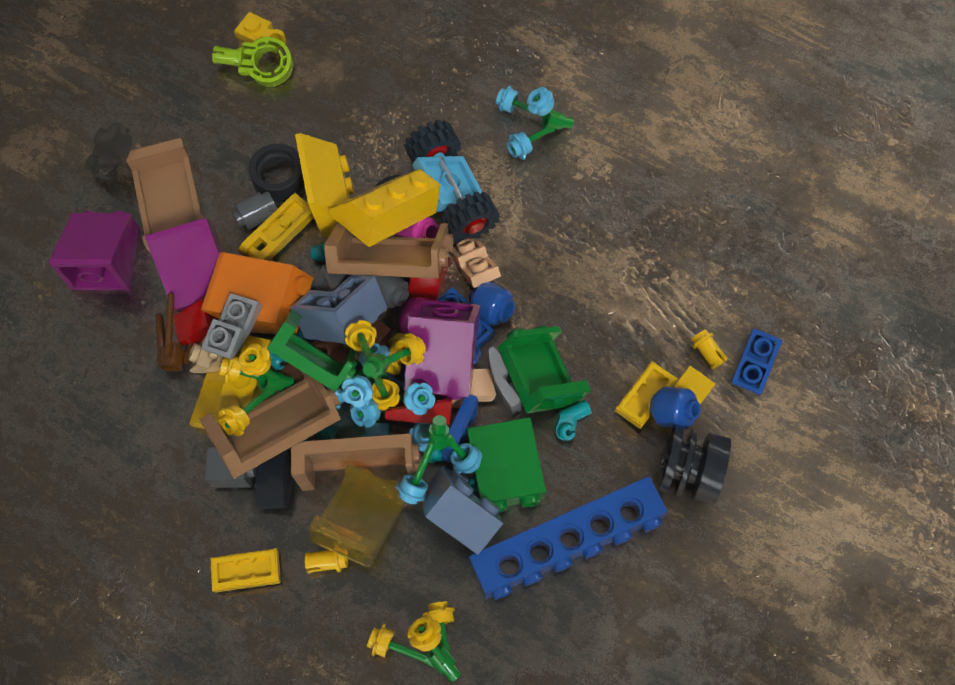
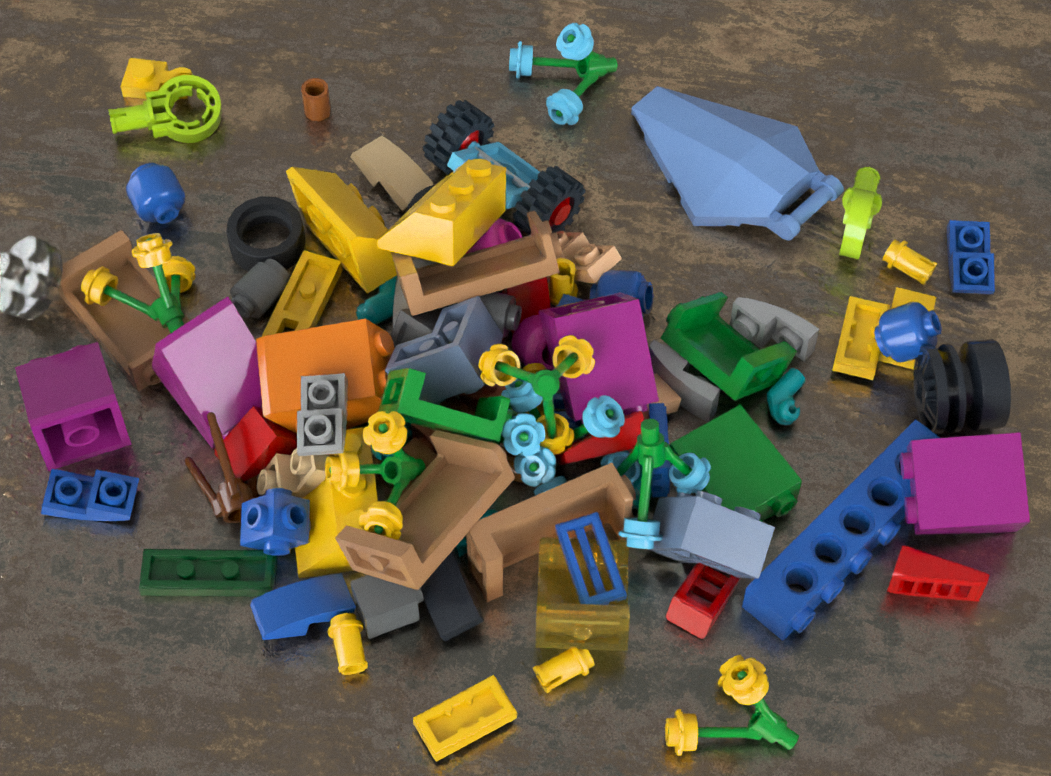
camera: 25 degrees left, 10 degrees down
none -> blue slope [41,469,139,521]
none -> plant [81,233,196,333]
none -> blue head [126,163,185,224]
none -> dark green tile [139,549,278,597]
none -> blue brick [240,488,311,556]
none -> blue slope [250,573,356,640]
none -> dark orange hinge [301,78,331,121]
none -> yellow pin [327,613,368,675]
none -> tan slope [350,135,435,212]
none -> yellow pin [548,258,578,306]
none -> blue tile [555,512,627,613]
none -> medium blue windscreen [631,86,844,241]
none -> red slope [666,563,742,639]
none -> light grey slope [730,297,819,361]
none -> lime pin [839,167,882,260]
none -> red slope [887,545,990,602]
none -> magenta slope [900,432,1030,534]

